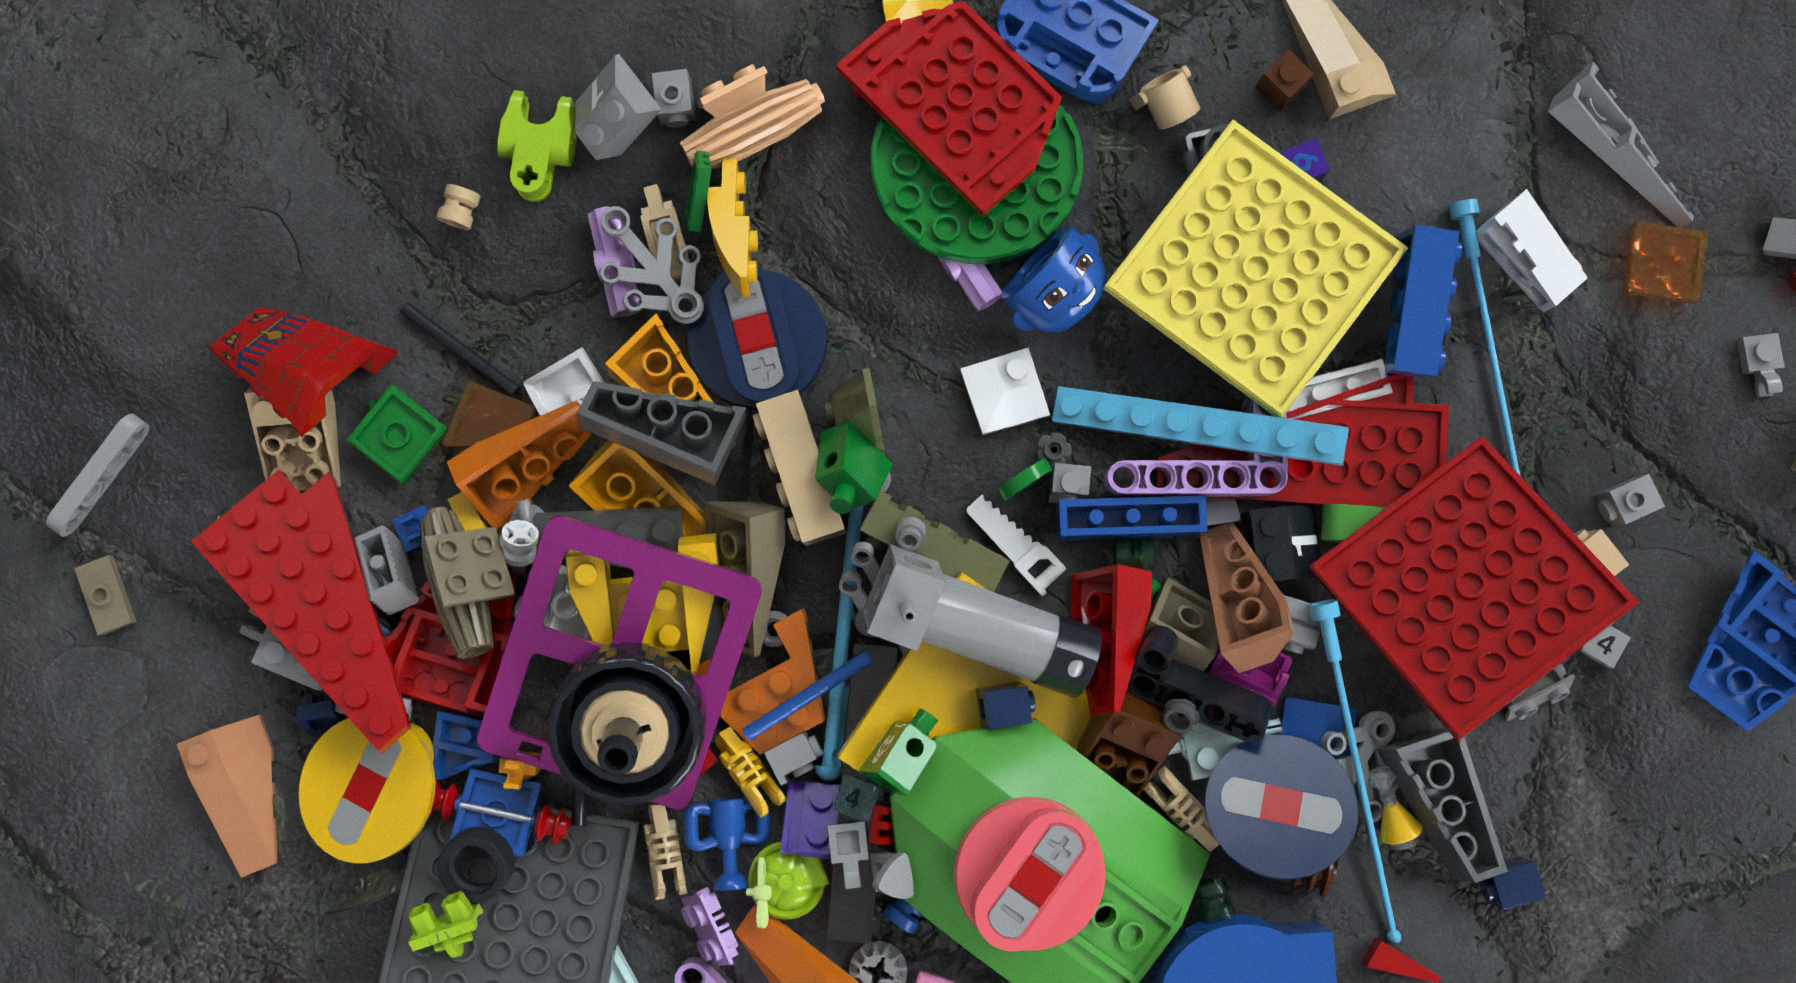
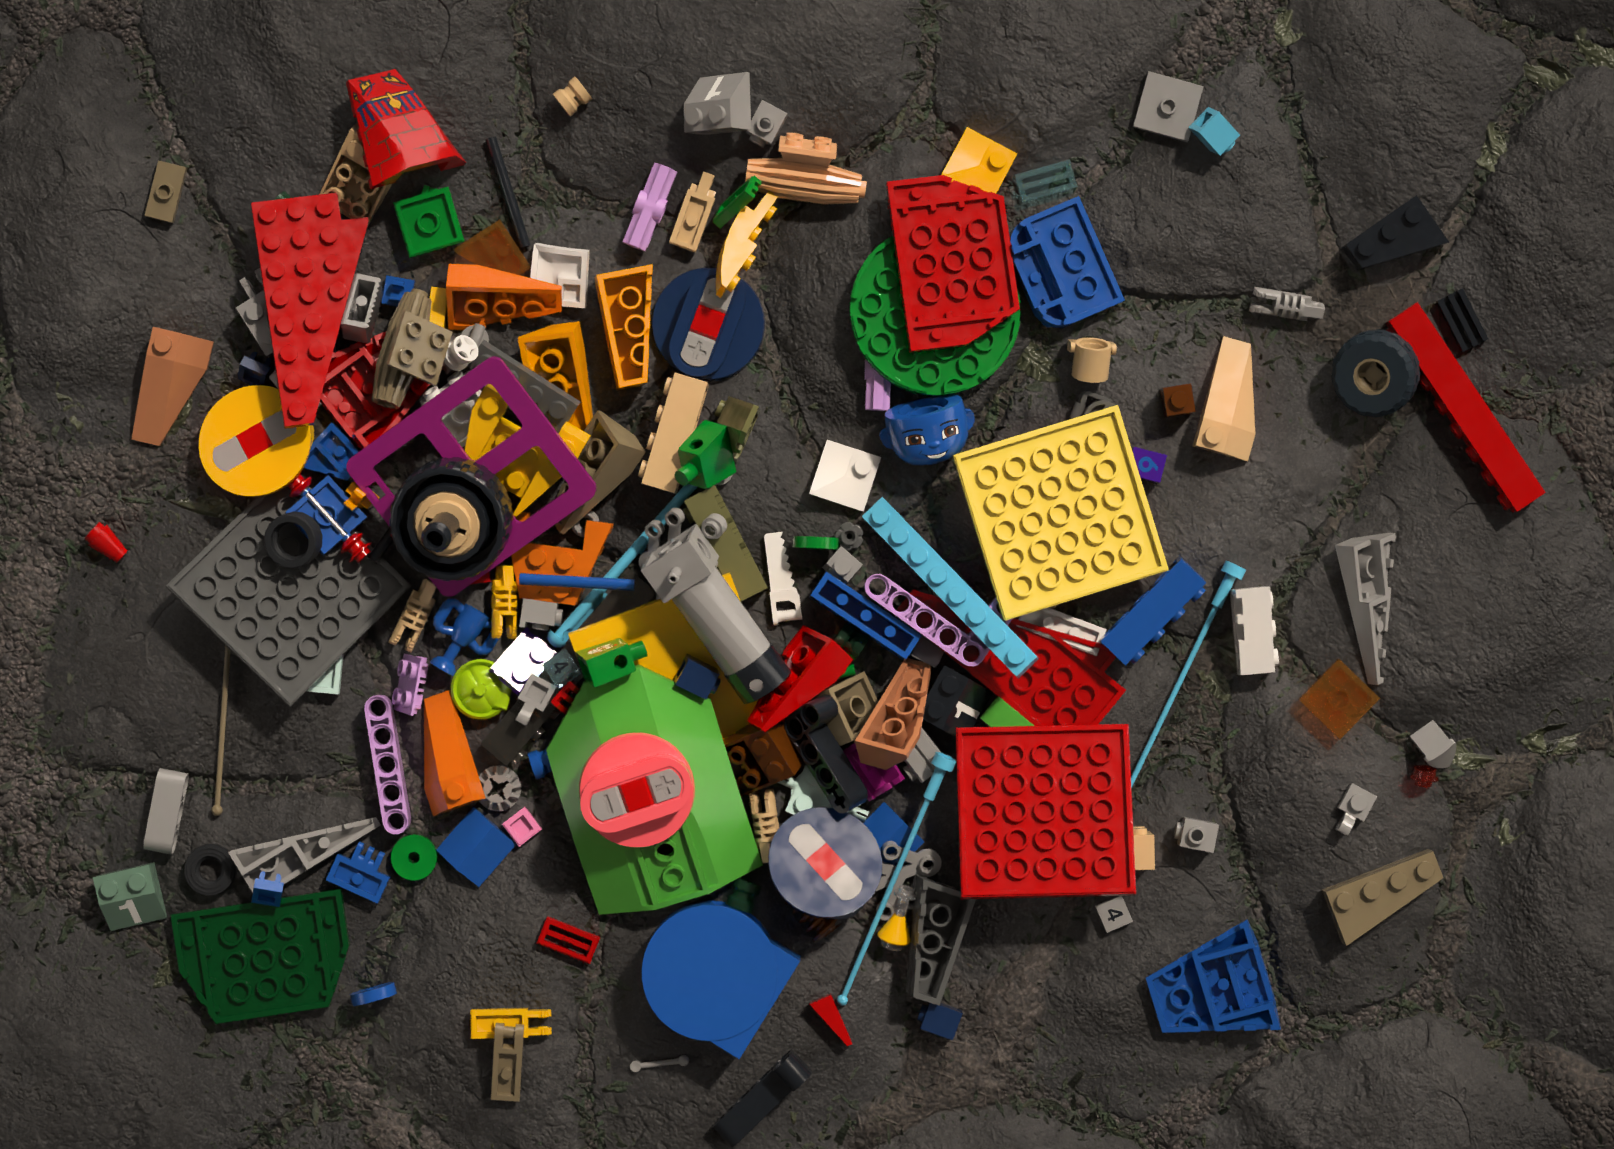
camera: 35 degrees right, 5 degrees up
light grey beam [46,413,149,537] -> none
lime hips [408,891,483,958] -> none
lime piece [498,90,577,202] -> none
dark grey wedge [577,381,746,485] -> none
light grey plant [600,206,704,324] -> none
yellowish green piece [746,857,771,928] -> none
light grey tile [870,850,914,899] -> none
dark grey plate [1163,699,1200,733] -> none
light grey hinge [1505,664,1575,722] -> none

